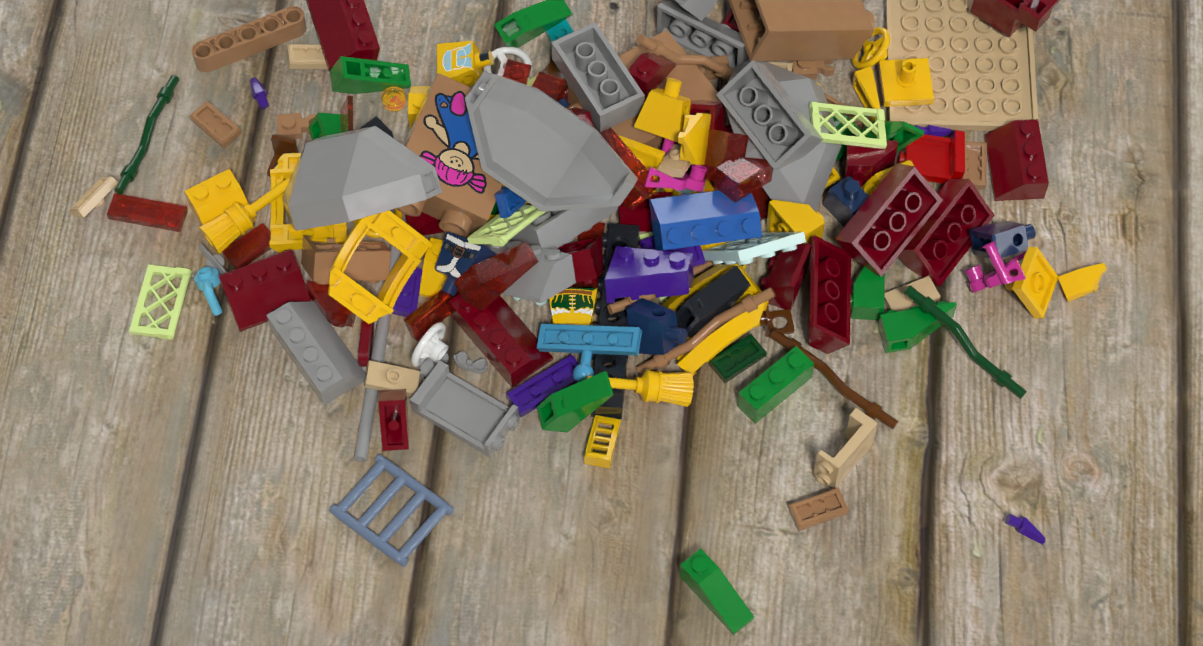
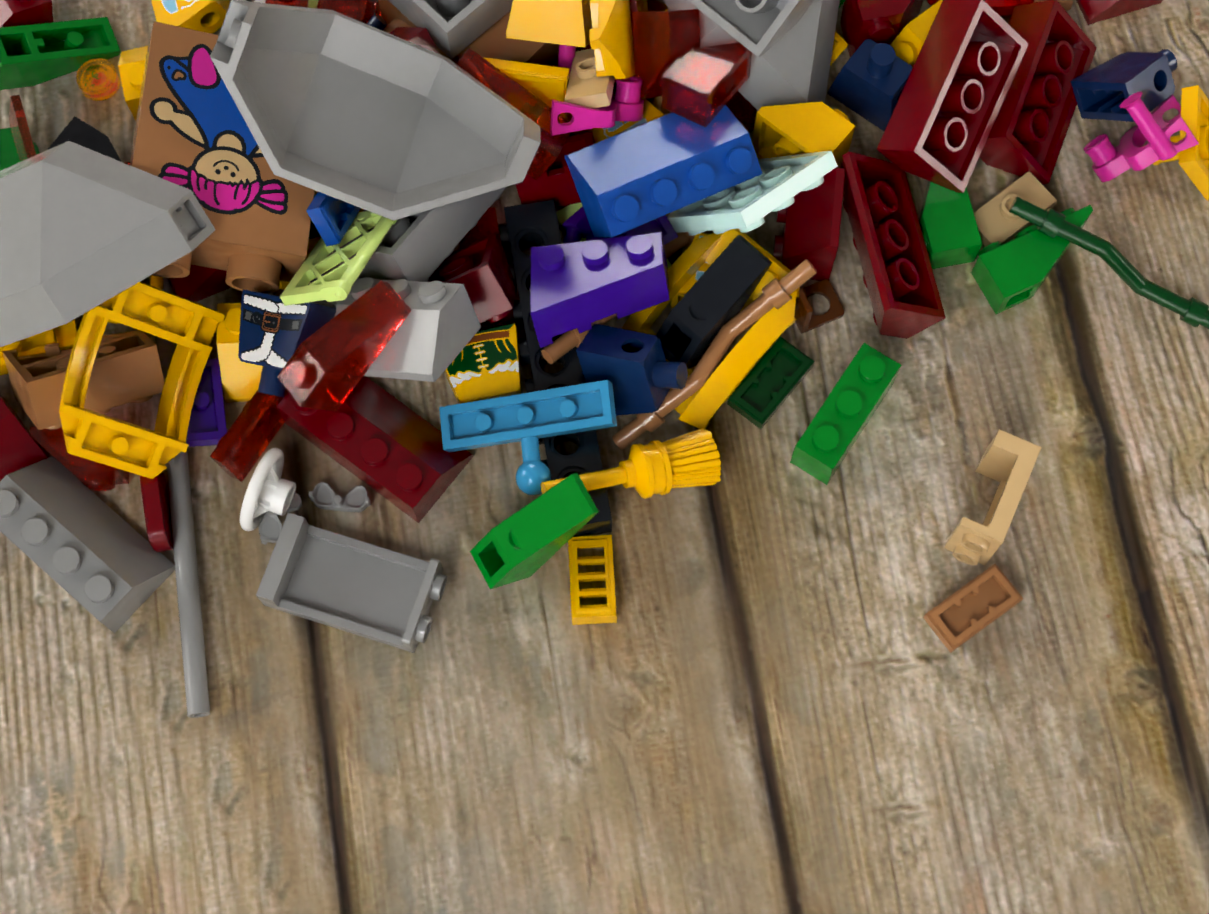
camera: 15 degrees left, 10 degrees up
sand blue bar [329,454,454,567] -> none
tan plate [364,360,420,397] -> none
dark red slope [378,389,409,451] -> none
dark purple plate [506,355,579,417] -> none
green slope [680,548,754,635] -> none
reddish brown bar [769,329,899,429] -> none

